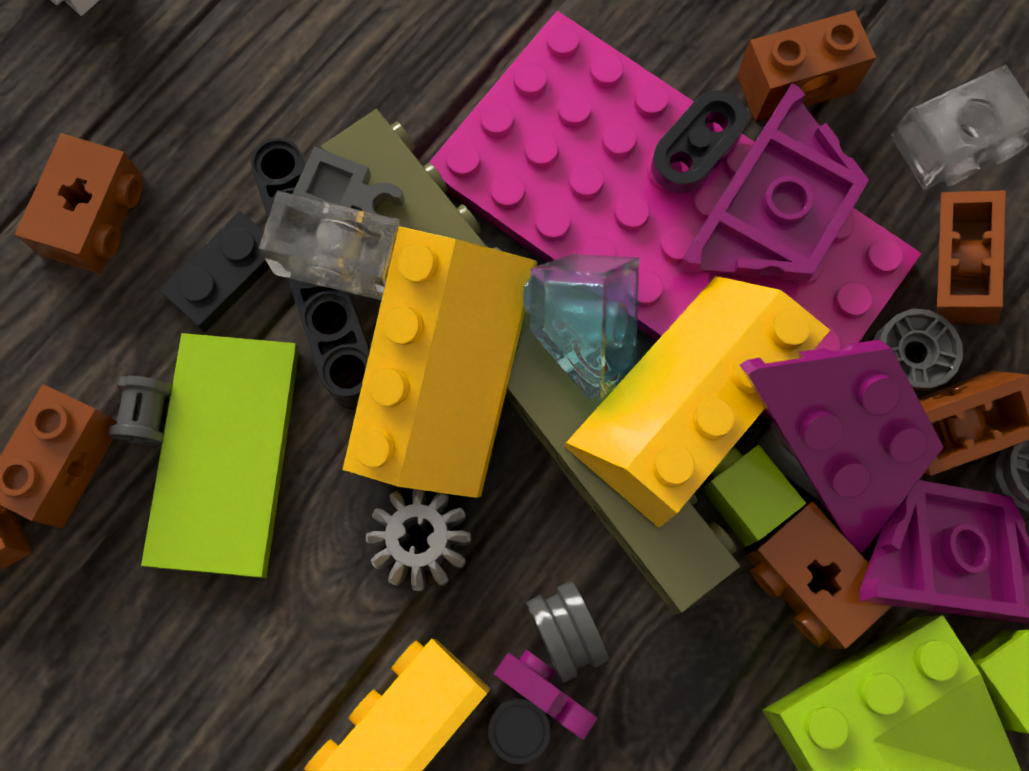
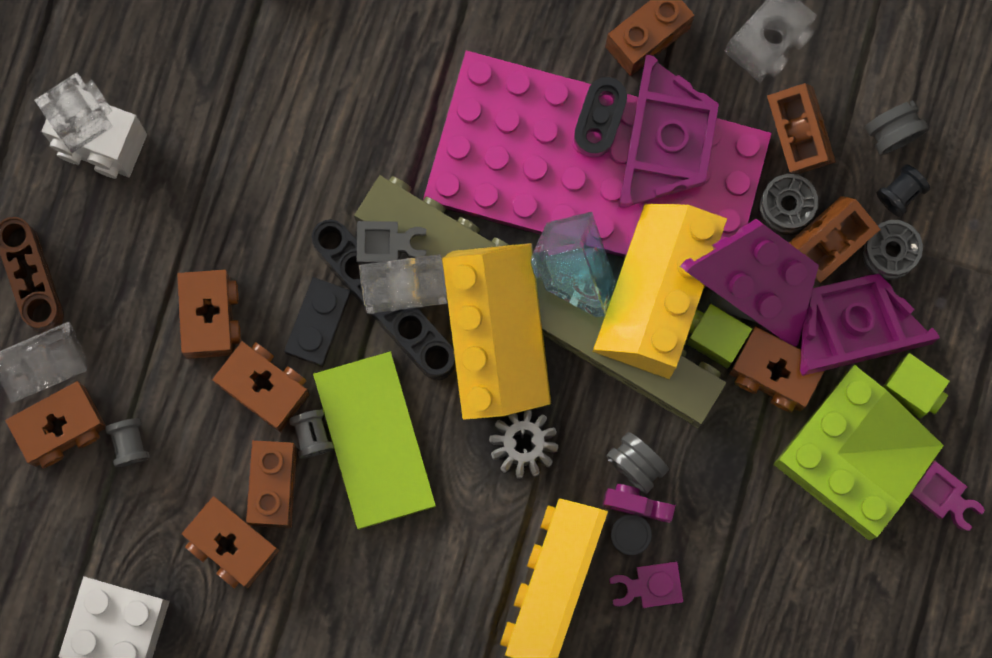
camera: 25 degrees left, 5 degrees up
none -> dark orange brick [212,341,310,433]

